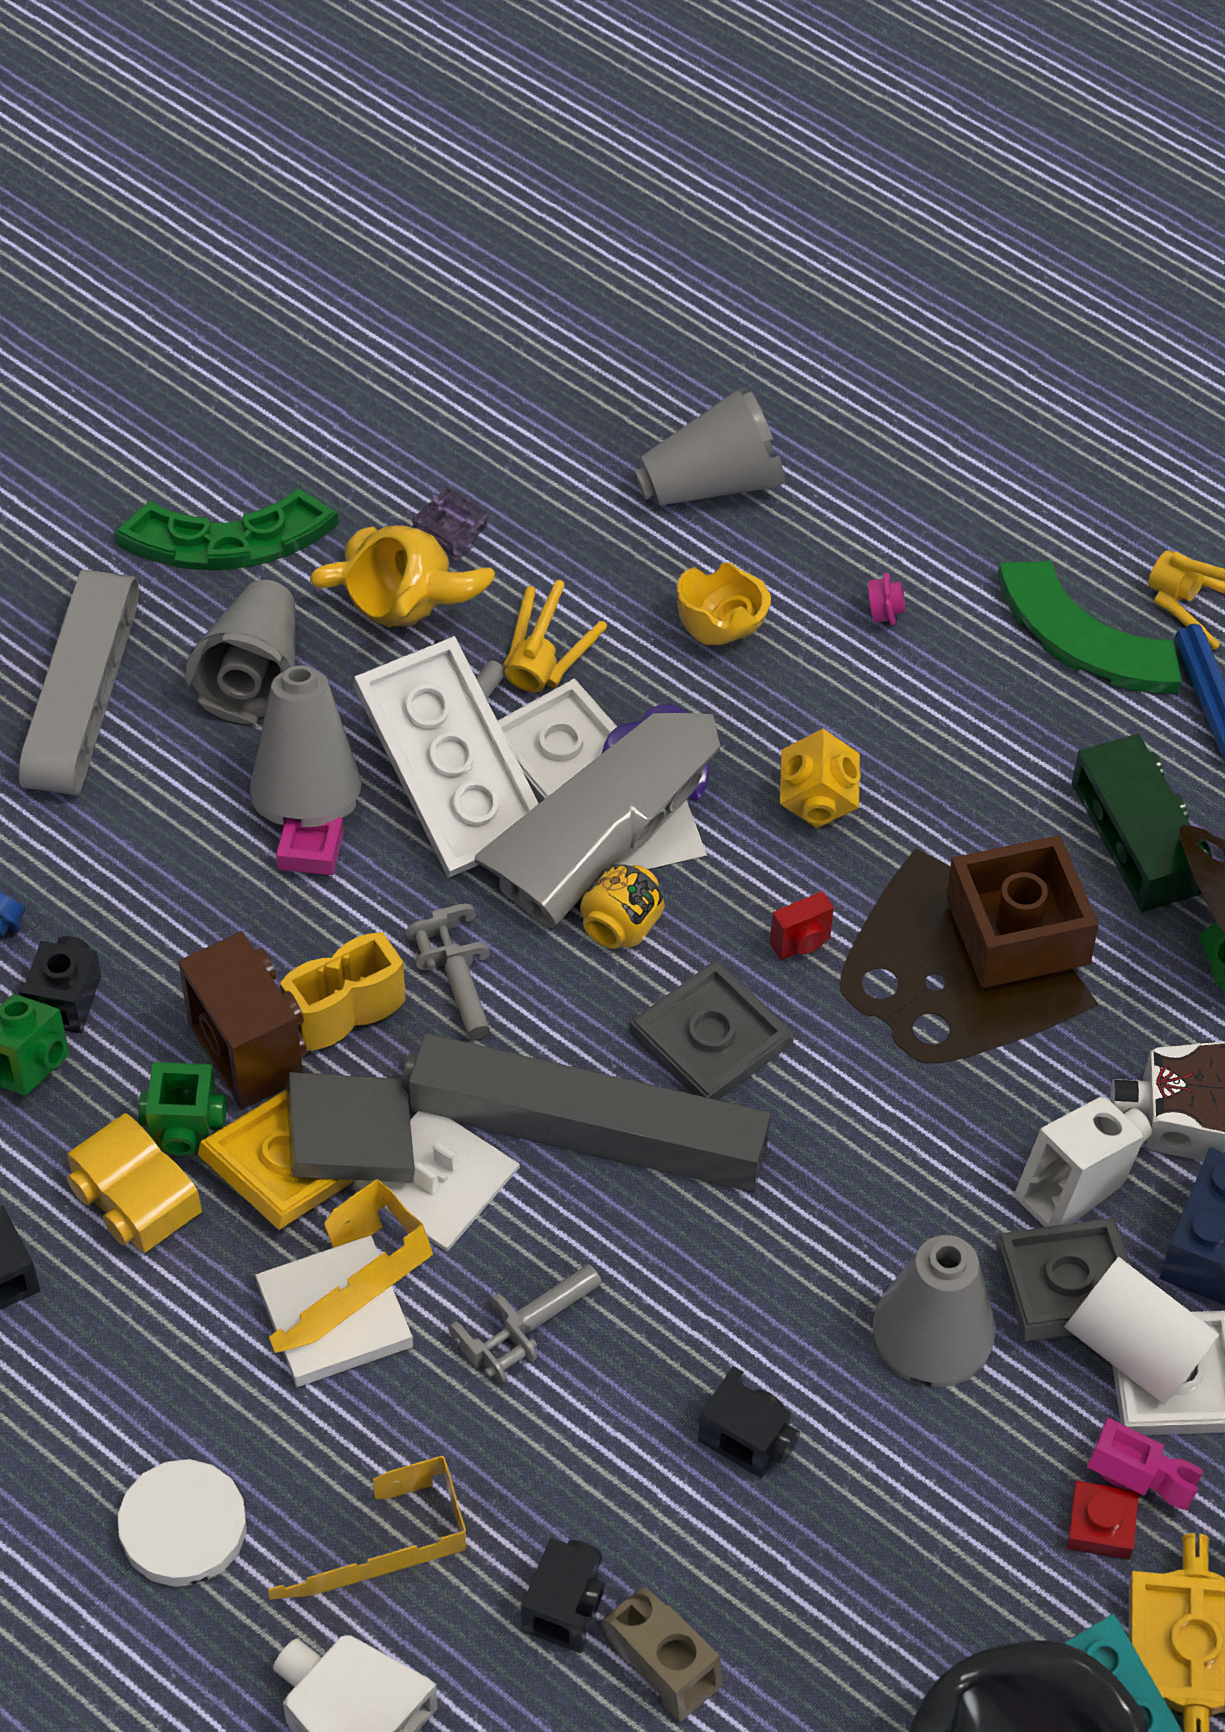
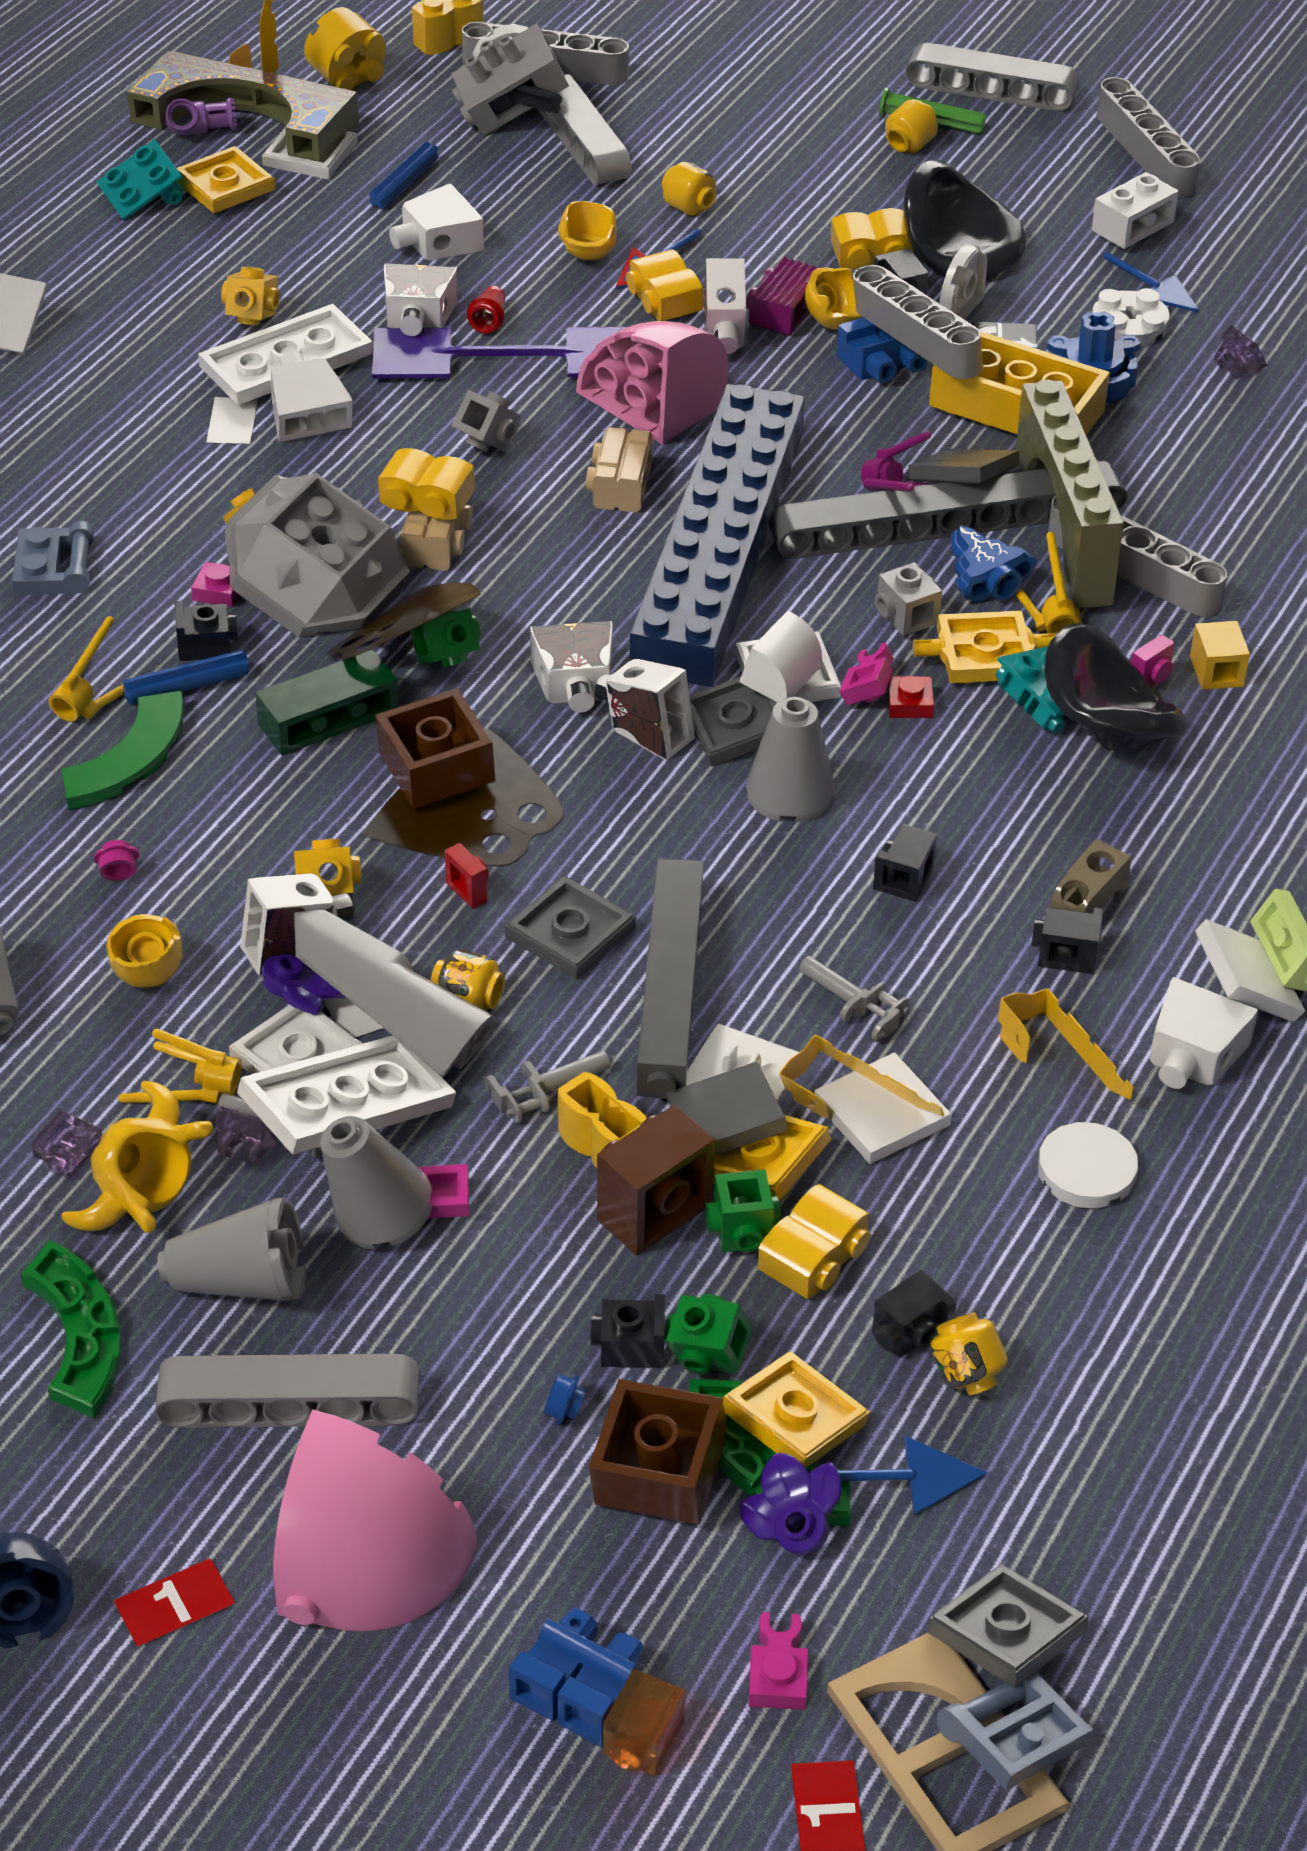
camera: 100 degrees left, 10 degrees down
none -> white torso [240,874,354,977]

